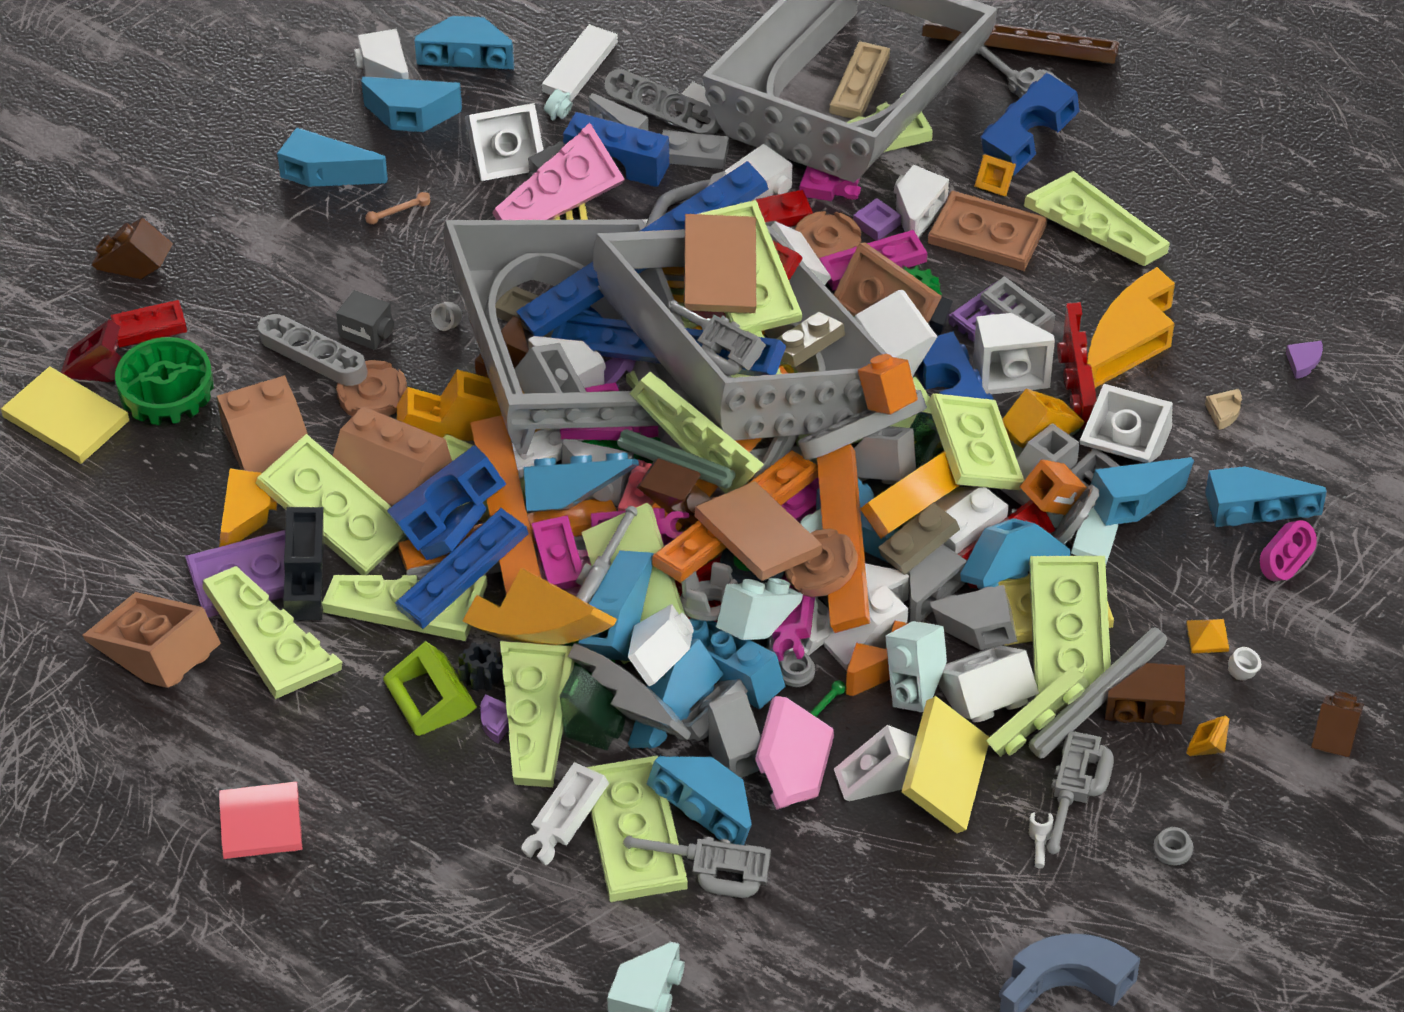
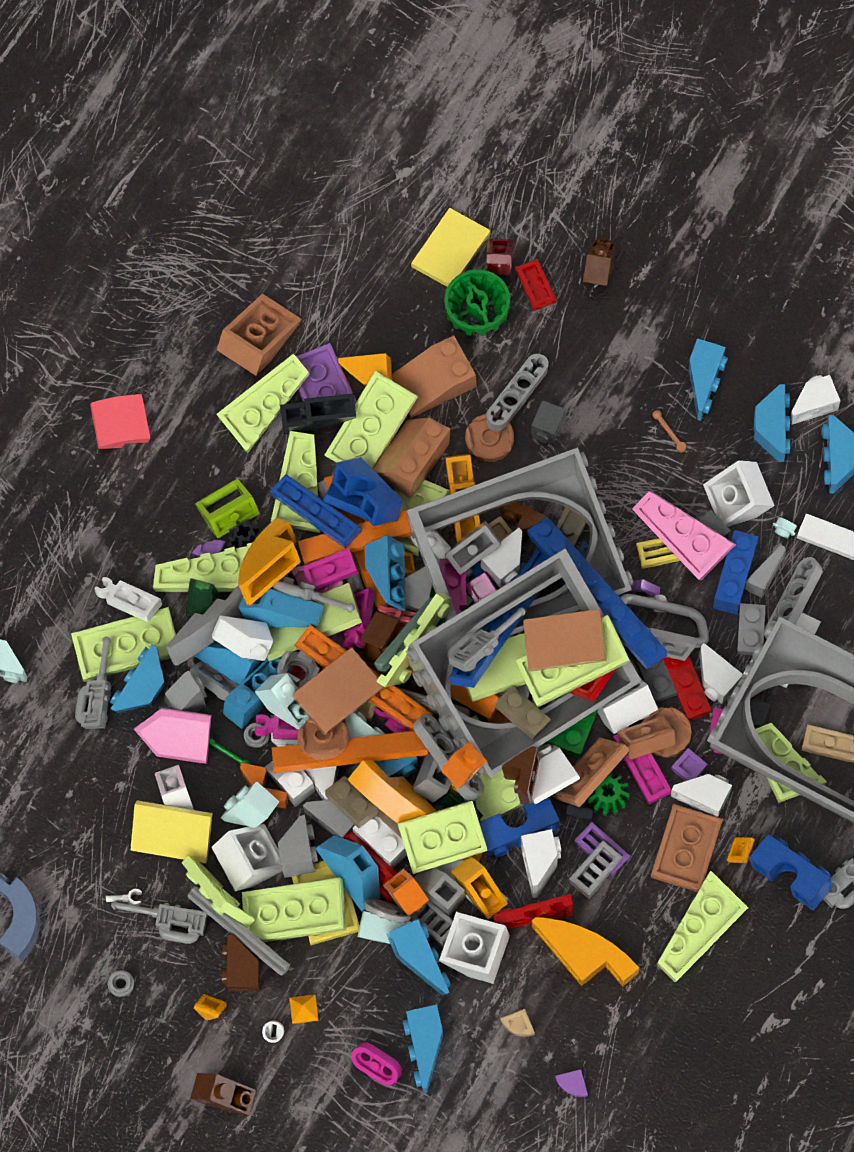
camera: 90 degrees right, 20 degrees up
none -> reddish brown slope [502,746,540,805]
none -> nougat slope [617,716,675,760]

